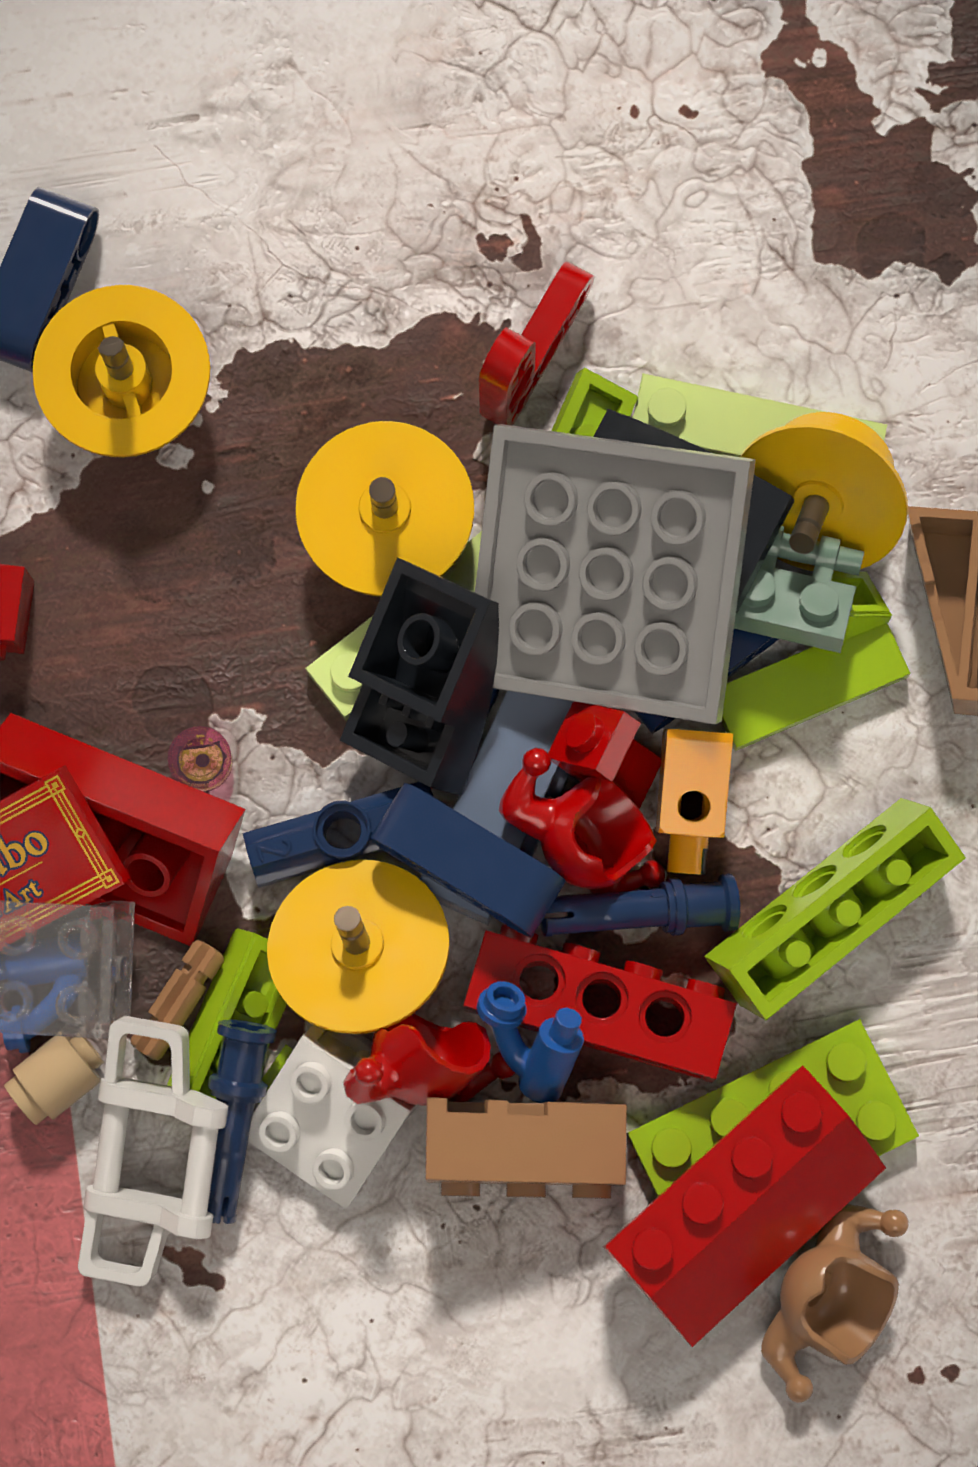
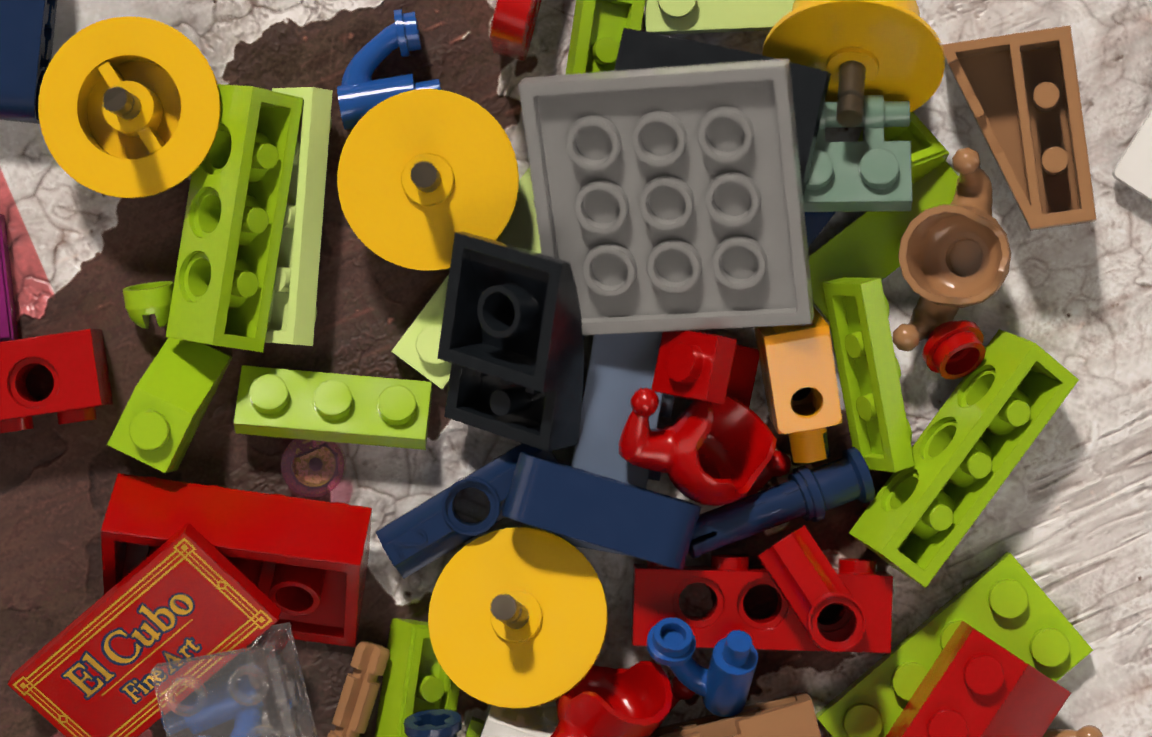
camera: 15 degrees left, 10 degrees up
none -> lime slope [107,337,232,473]
none -> lime hinge [123,281,174,329]
none -> lime brick [166,84,303,352]
none -> lime plate [233,365,432,450]
none -> yellowish green plate [265,87,333,346]
none -> blue plant [337,9,442,130]
none -> red piece [757,525,867,652]
none -> lime plate [822,277,915,473]
none -> medium nougat piece [893,147,1011,351]
none -> red plate [922,320,986,380]

